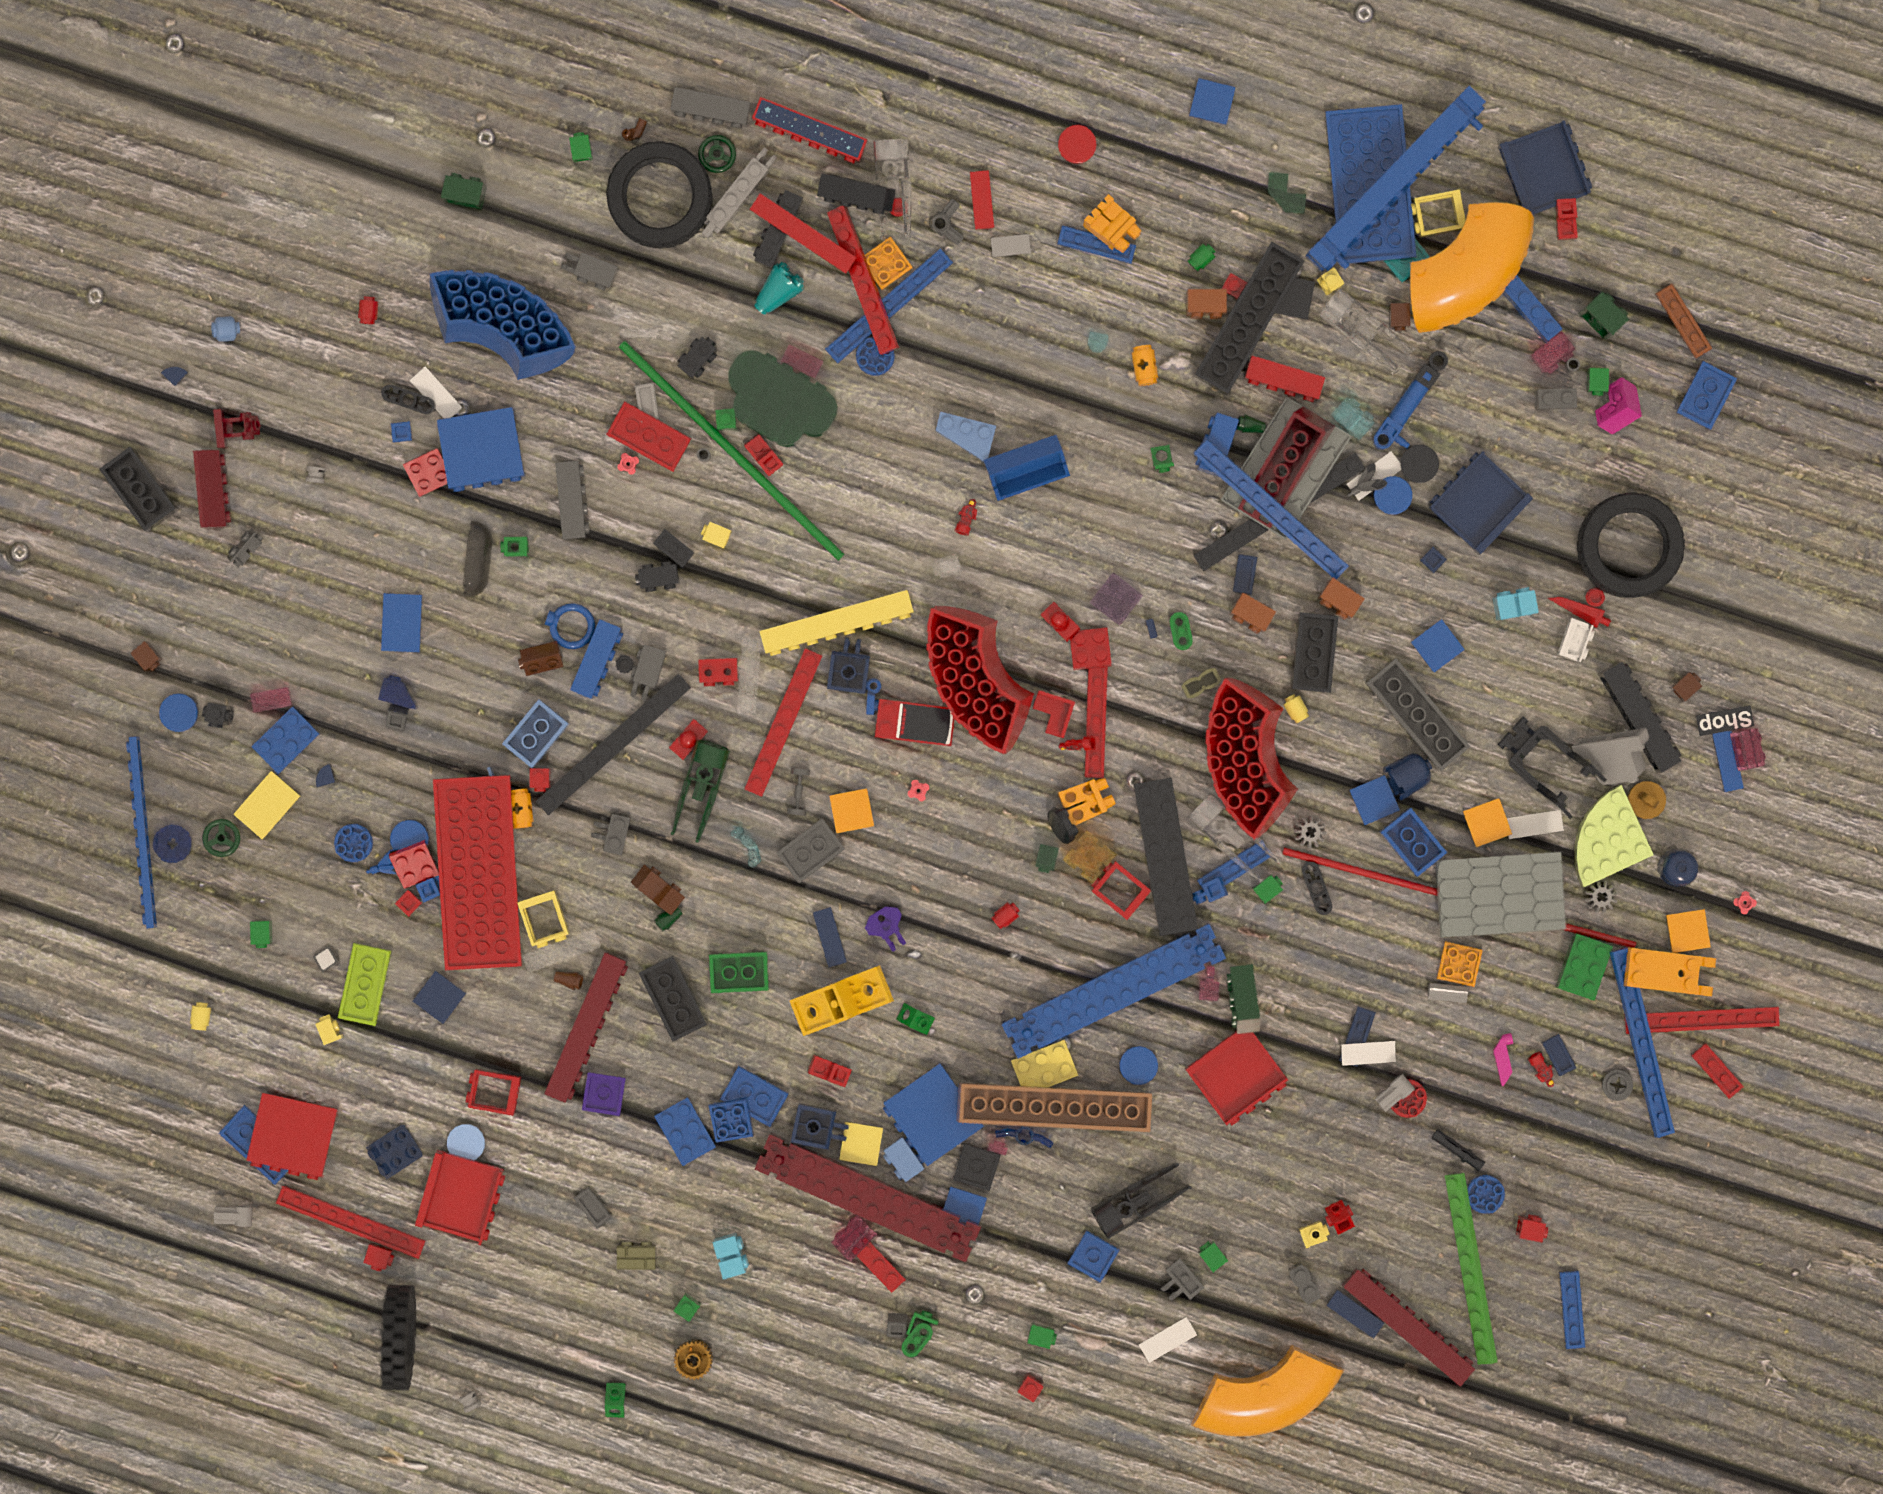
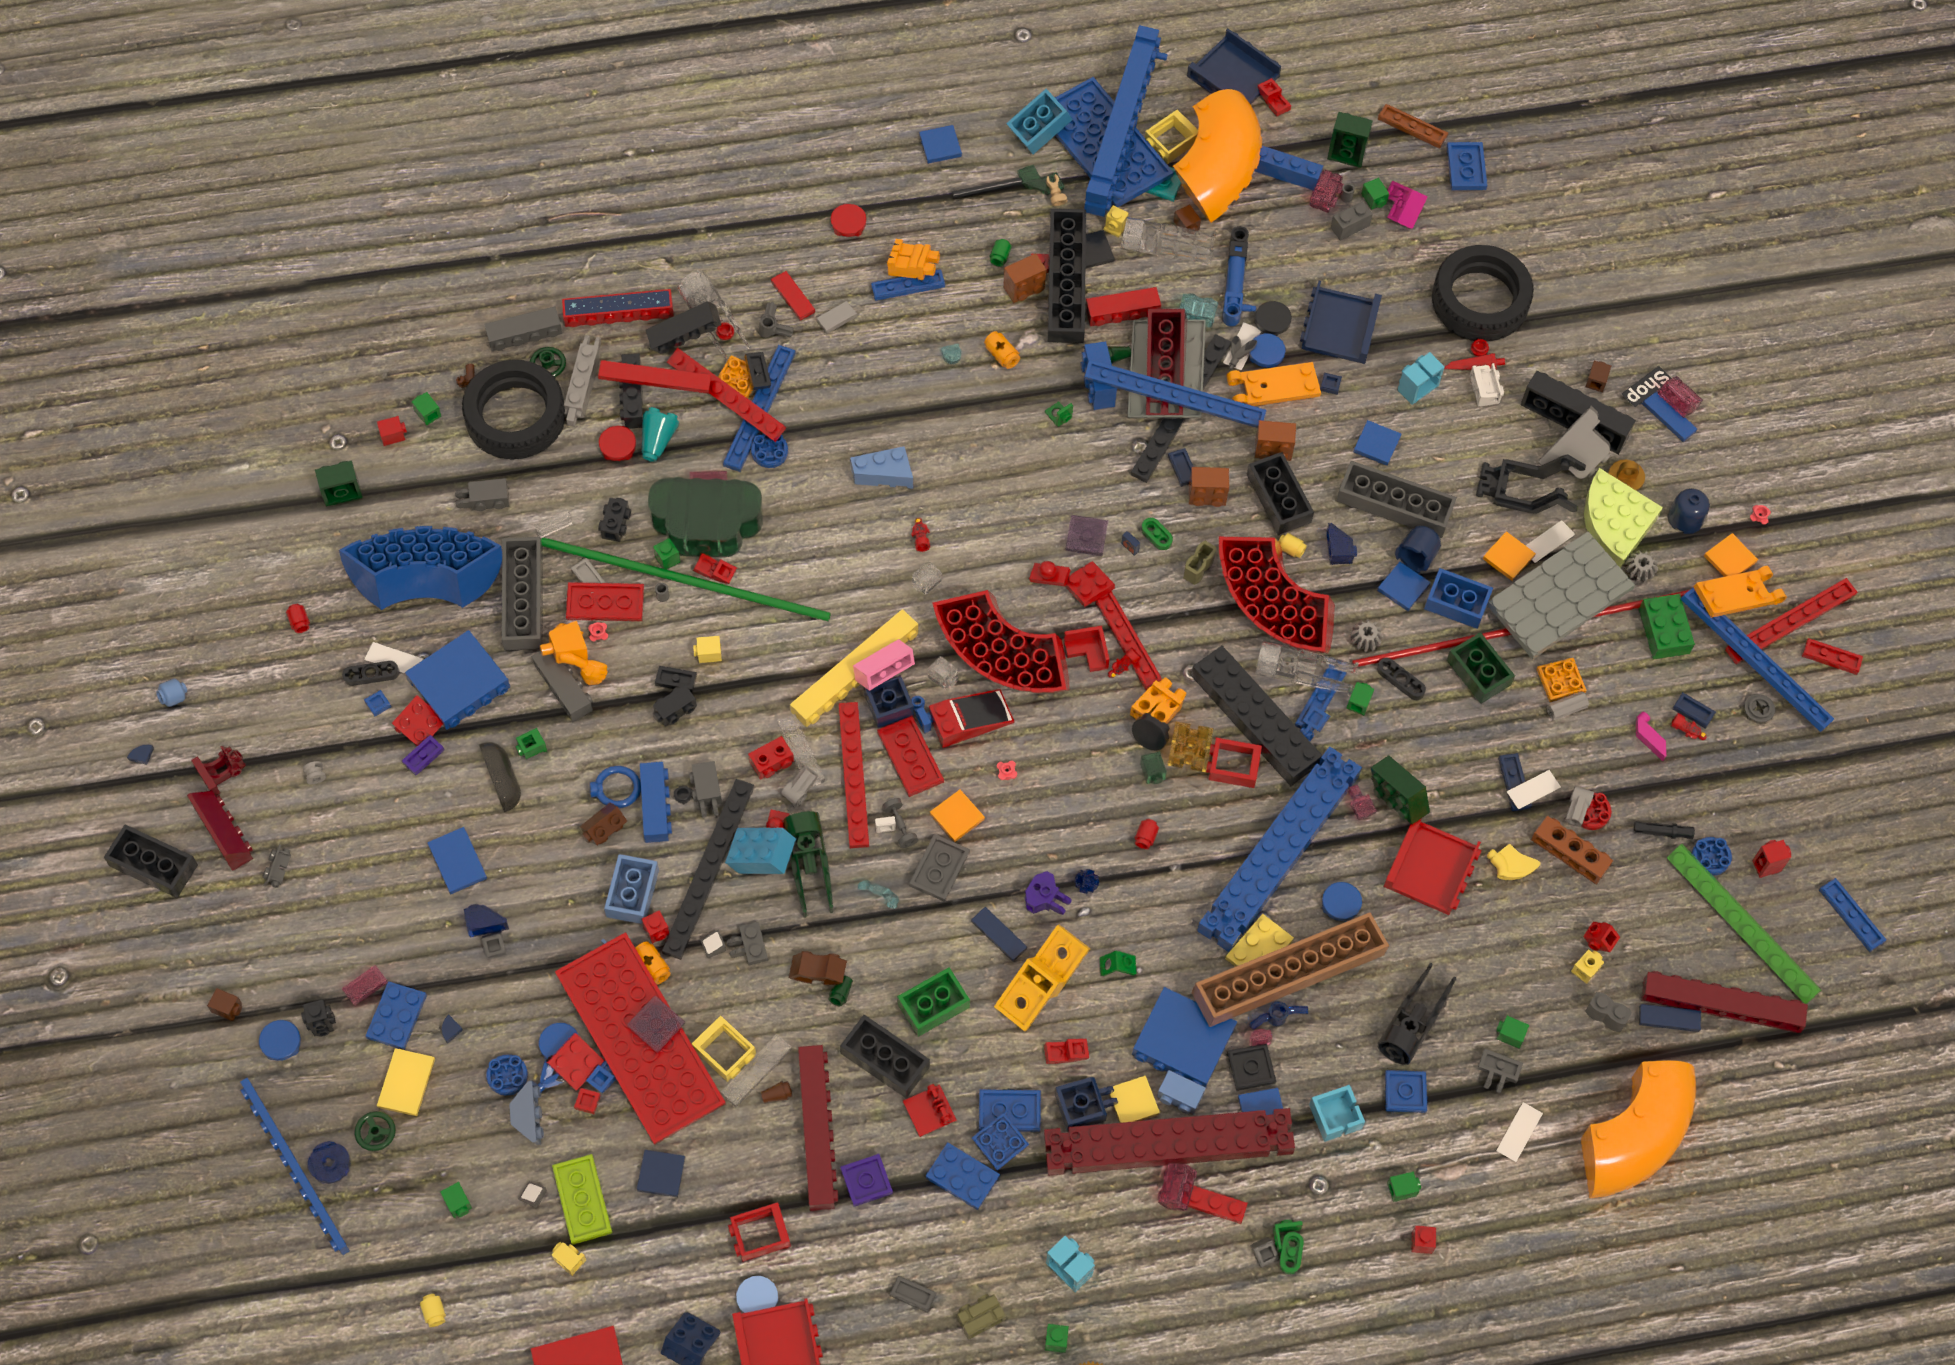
camera: 25 degrees left, 25 degrees down
blue piece [984,435,1070,501] -> none
none -> red brick [377,416,407,446]
none -> dark purple plate [402,735,444,776]
none -> dark grey brick [502,537,543,650]
none -> sand blue slope [509,1081,544,1145]
none -> light orange torso [540,621,608,685]
none -> red tile [599,426,636,461]
none -> plate [627,996,685,1053]
none -> slope [700,929,726,958]
none -> dark azure brick [725,828,796,874]
none -> black plate [744,352,771,390]
none -> light grey piece [781,766,819,807]
none -> bright pink brick [853,639,915,690]
none -> white tile [875,816,896,833]
none -> red tile [877,716,944,797]
none -> red hinge [903,1084,957,1137]
none -> clear brick [928,656,958,690]
none -> black bar [952,177,1022,199]
none -> dark azure brick [1006,89,1073,155]
none -> tan piece [1046,174,1068,206]
none -> clear blue gear [1075,869,1099,894]
none -> light orange hinge [1226,362,1321,406]
none -> medium azure piece [1309,1085,1365,1142]
none -> clear blue slope [1326,523,1357,565]
none -> dark green brick [1446,632,1515,704]
none -> light yellow arm [1487,844,1540,880]
none -> dark orange brick [1531,816,1613,885]

